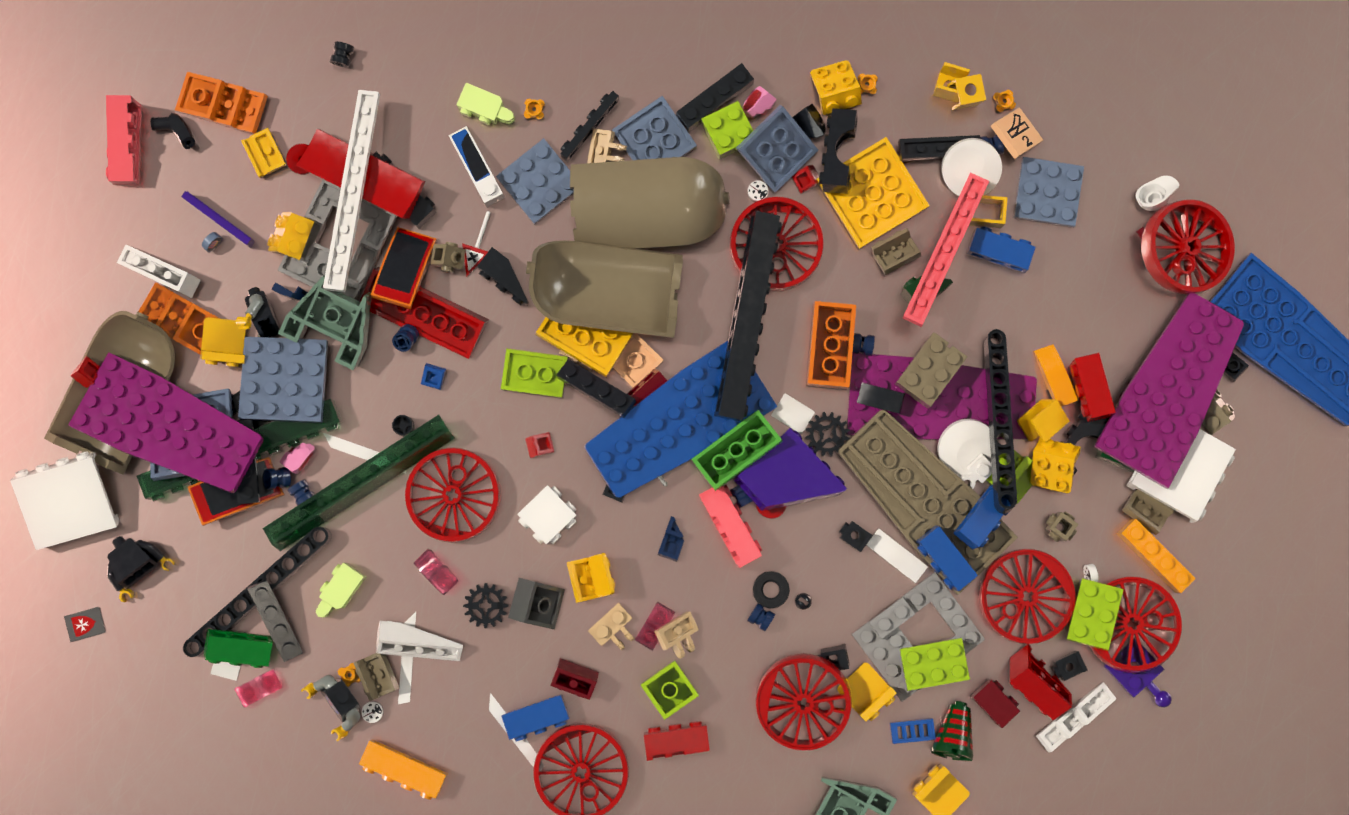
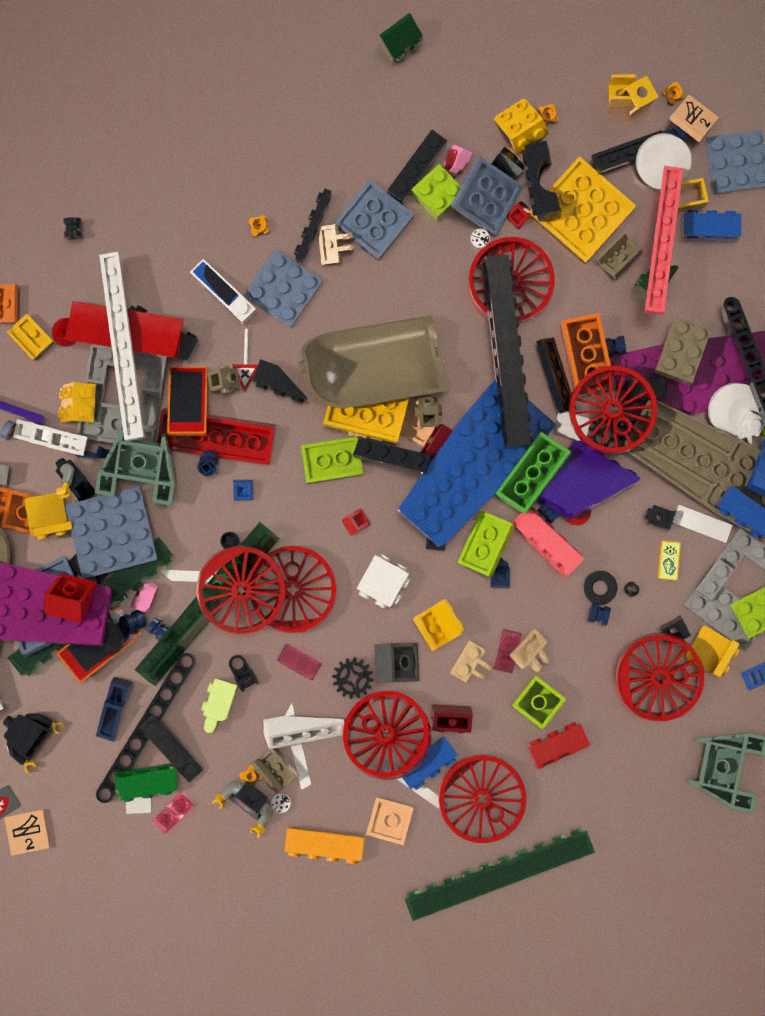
camera: 15 degrees left, 0 degrees up
yellowish green hinge [457,83,515,125] -> none
dark tan panel [570,157,730,249] -> none
none -> light nougat tile [4,809,51,856]
none -> white slope [13,419,88,456]
none -> red slope [44,573,96,623]
none -> dark blue slope [96,677,133,742]
none -> red piece [196,545,285,634]
none -> black piece [229,655,259,693]
none -> red piece [343,691,431,780]
none -> light nougat tile [366,797,414,845]
none -> dark tan brick [415,397,442,427]
none -> lime plate [457,510,515,578]
none -> black plate [536,337,577,414]
none -> red piece [569,366,657,454]
none -> tile [658,541,681,581]

